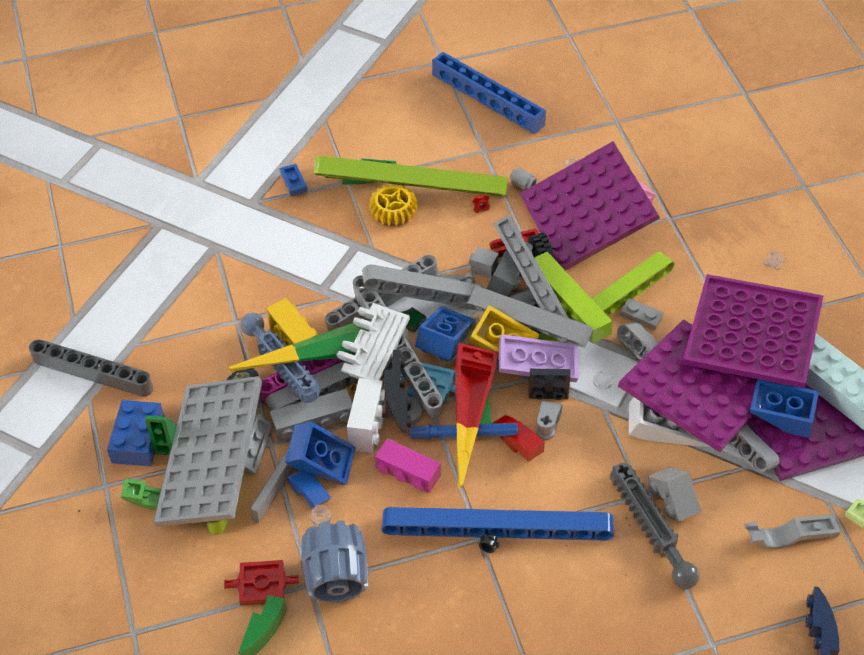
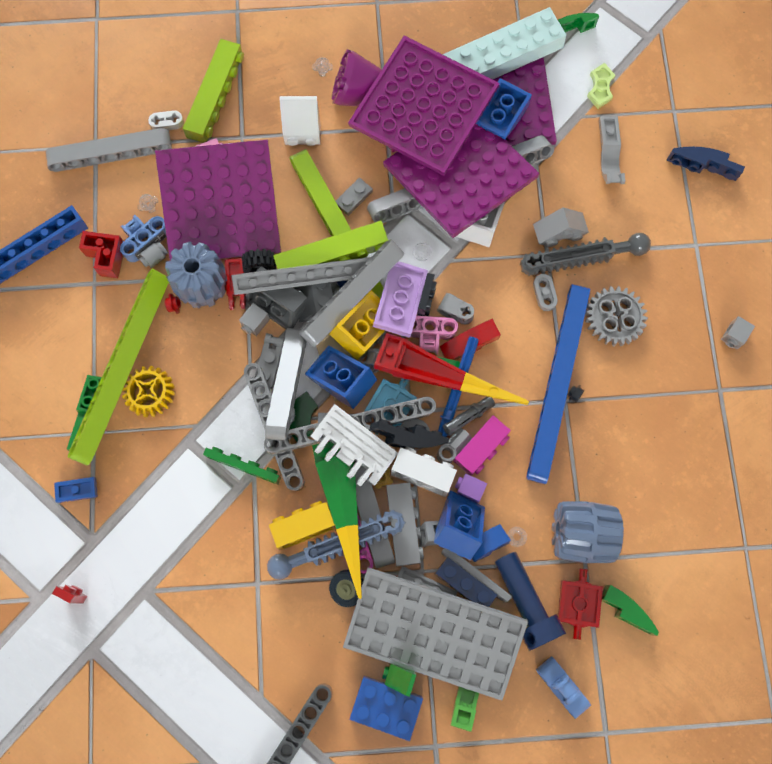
camera: 80 degrees left, 25 degrees up
none -> light grey beam [46,128,172,172]
none -> red plate [52,584,87,604]
none -> red brick [79,231,124,279]
none -> medium blue beam [120,215,166,263]
none -> white beam [148,111,184,130]
none -> sand blue wheel [165,242,227,309]
none -> lime brick [183,39,244,143]
none -> green plate [203,447,281,485]
none -> white slope [279,96,321,146]
none -> magenta cone [332,49,382,106]
none -> bright pink beam [410,316,458,355]
none -> dark blue brick [434,557,497,607]
none -> light grey piece [437,428,472,464]
none -> dark grey pin [443,396,495,436]
none -> medium lavender brick [455,474,487,503]
none -> dark blue piece [495,552,566,651]
none -> light grey plate [533,274,558,311]
none -> medium blue beam [536,656,591,719]
none -> light grey gear [585,286,648,346]

